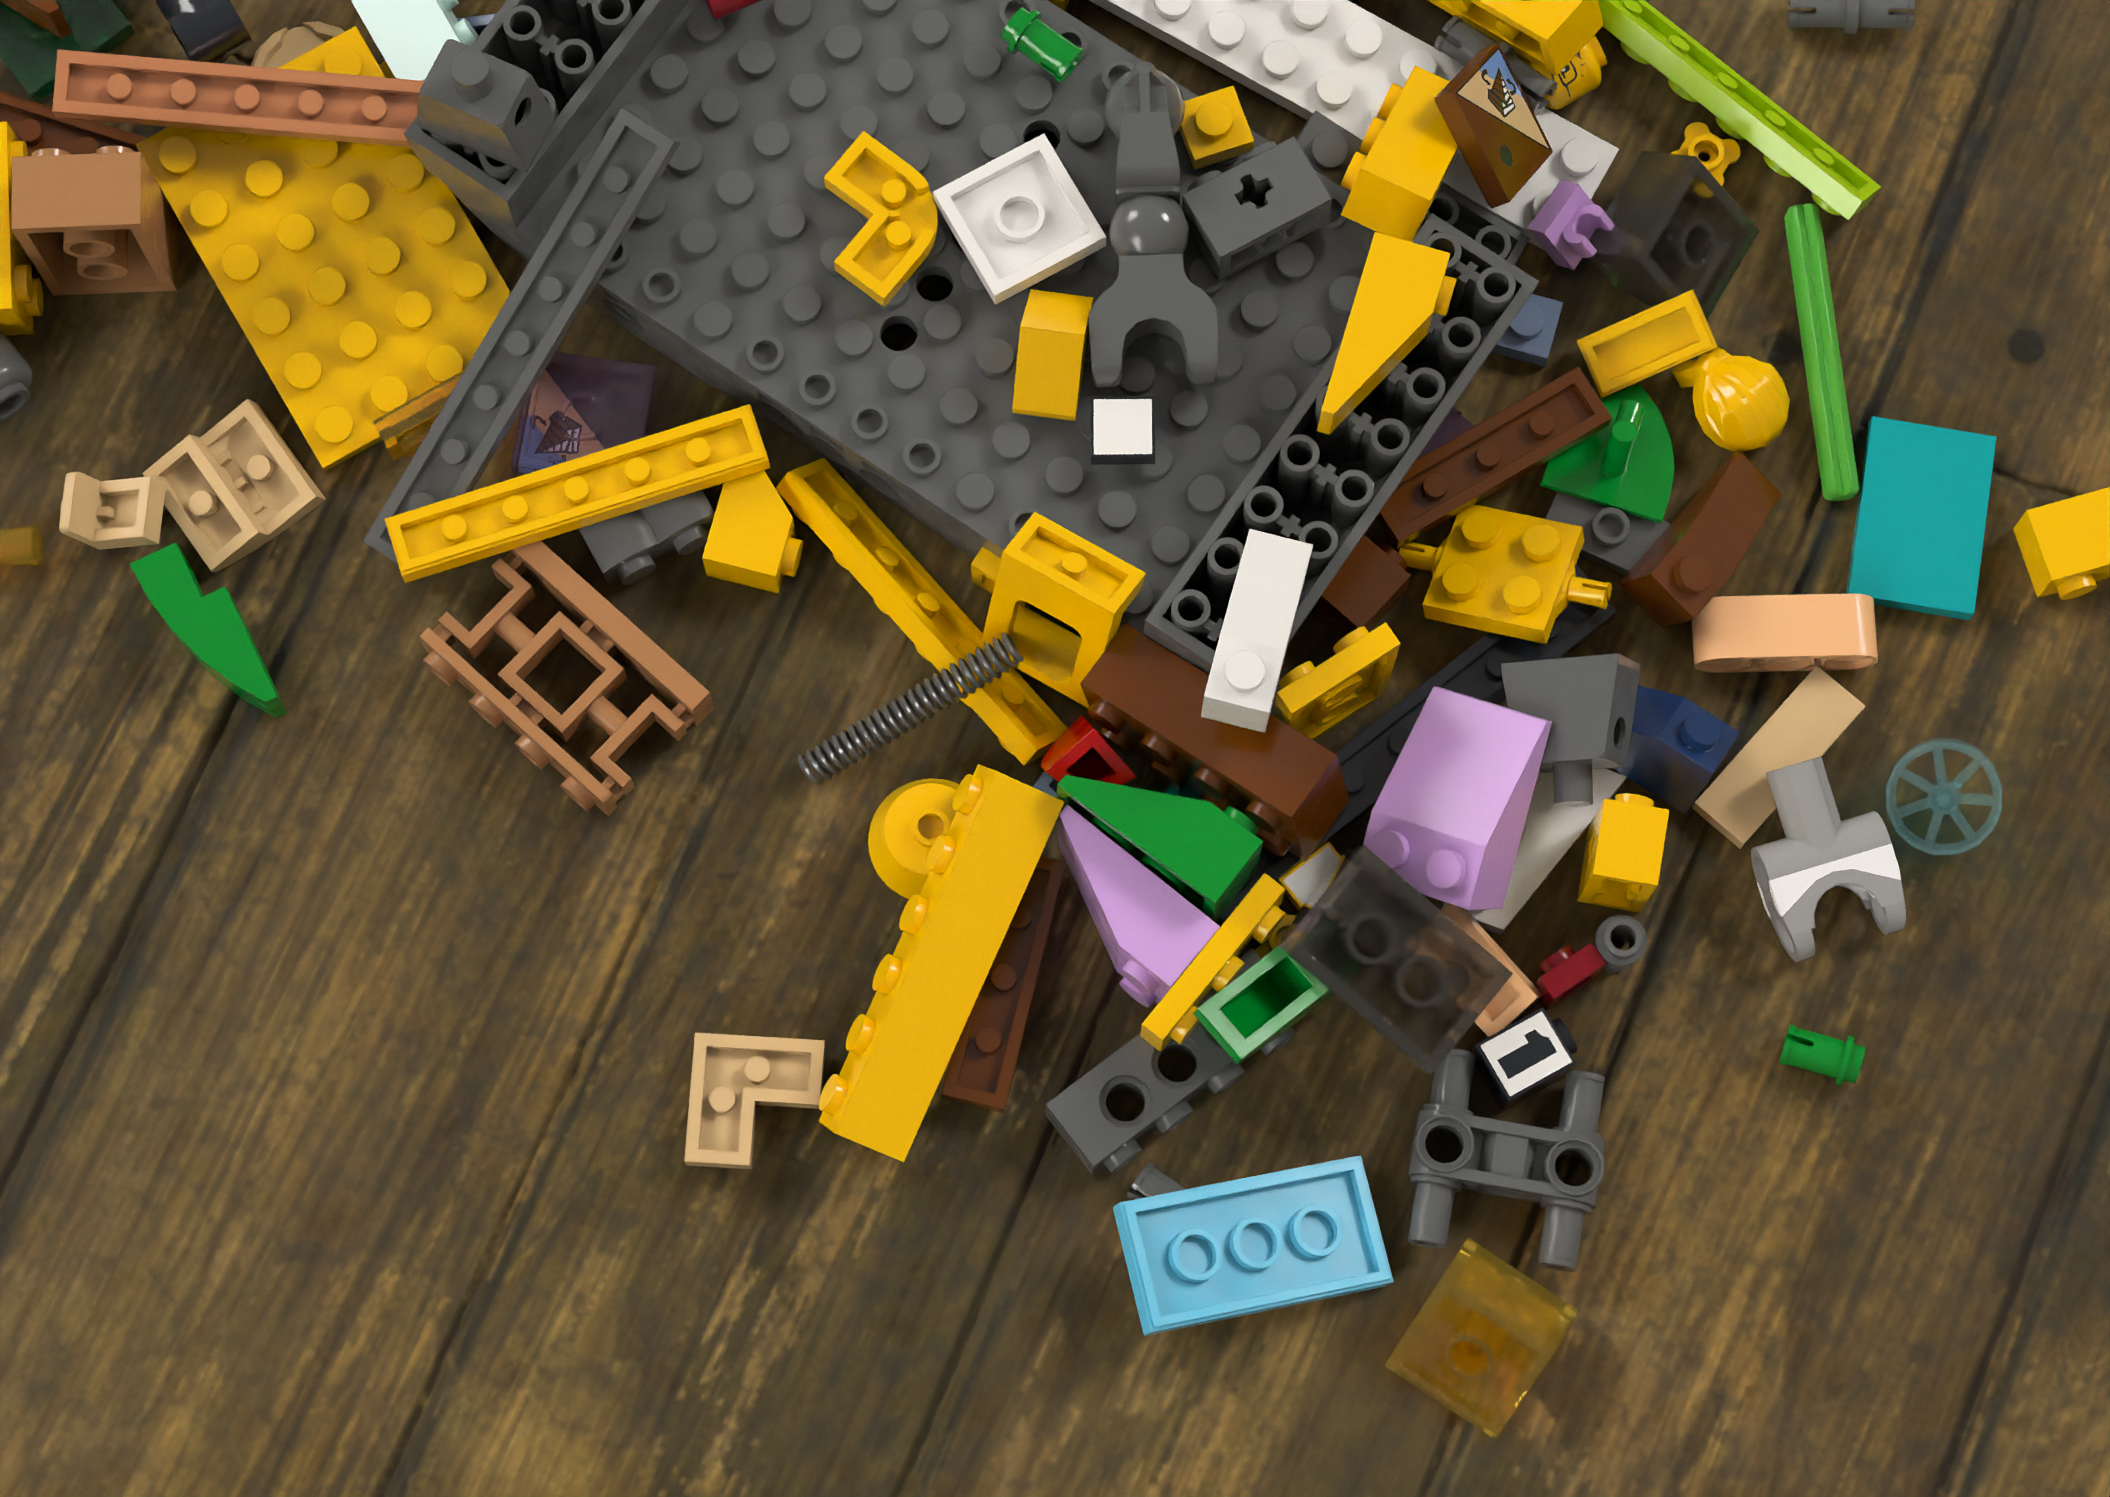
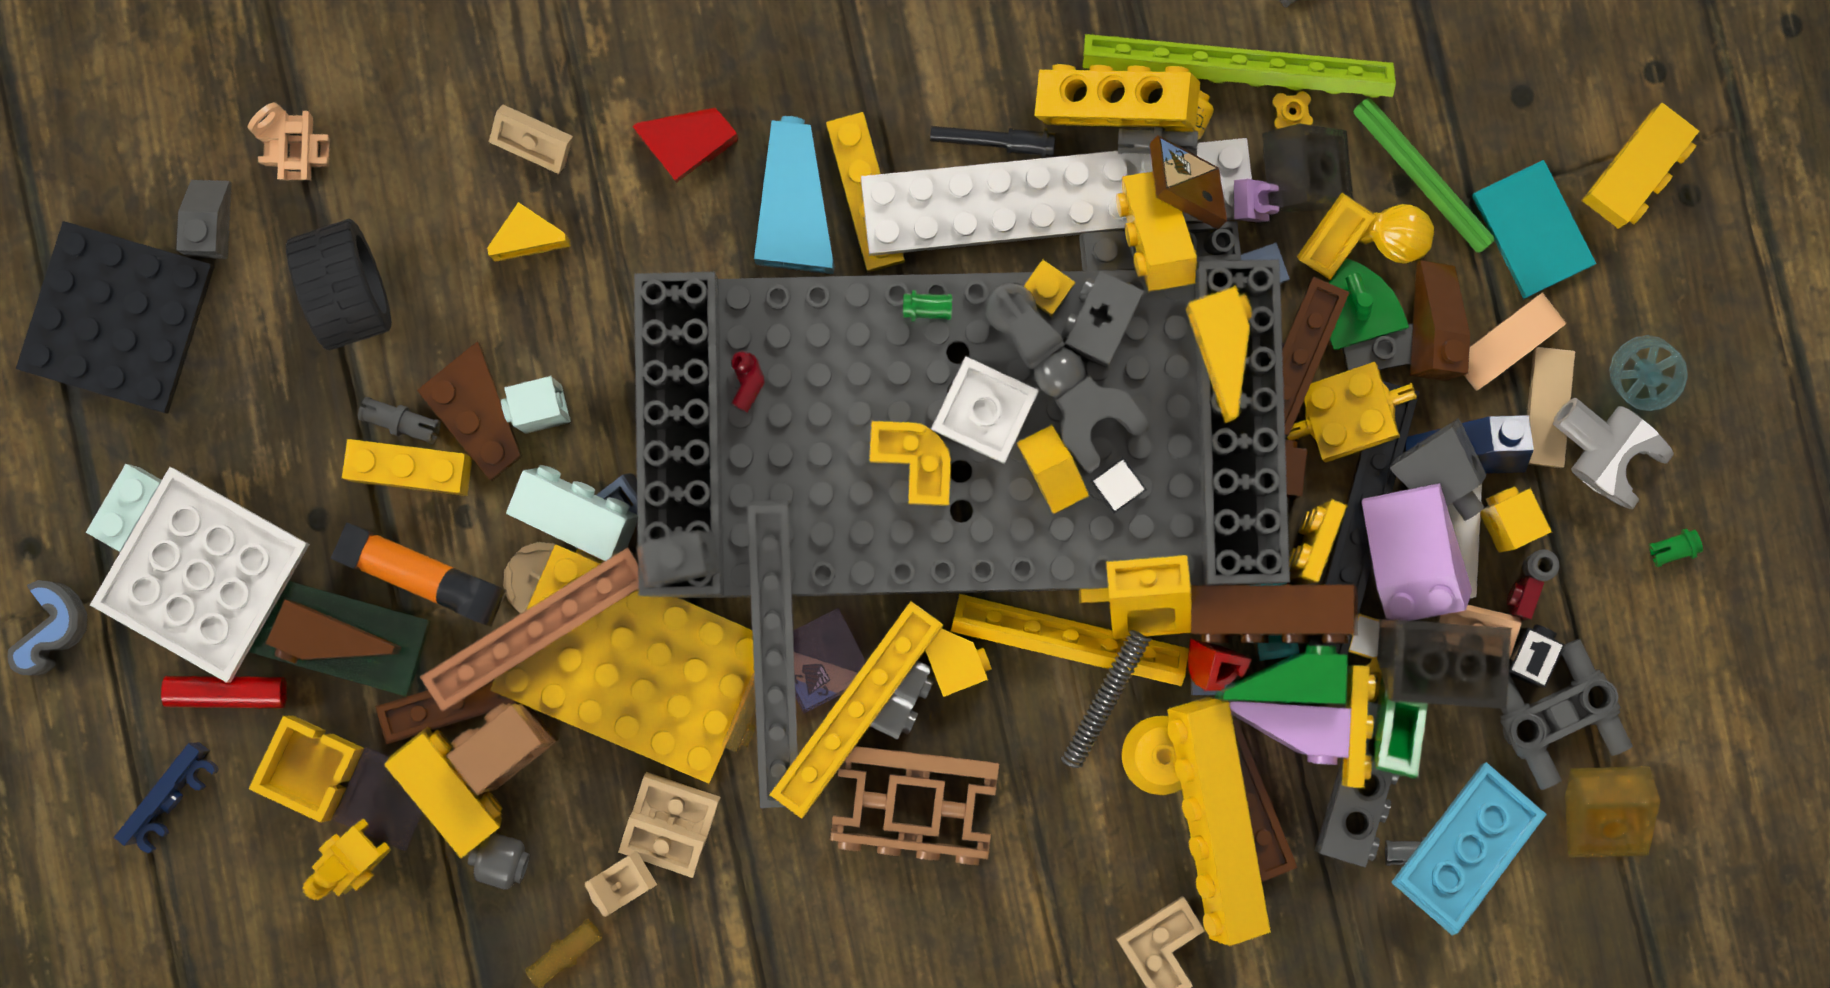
camera: 30 degrees left, 10 degrees up
green slope [130,542,287,718] -> none
white slope [1201,529,1313,733] -> none

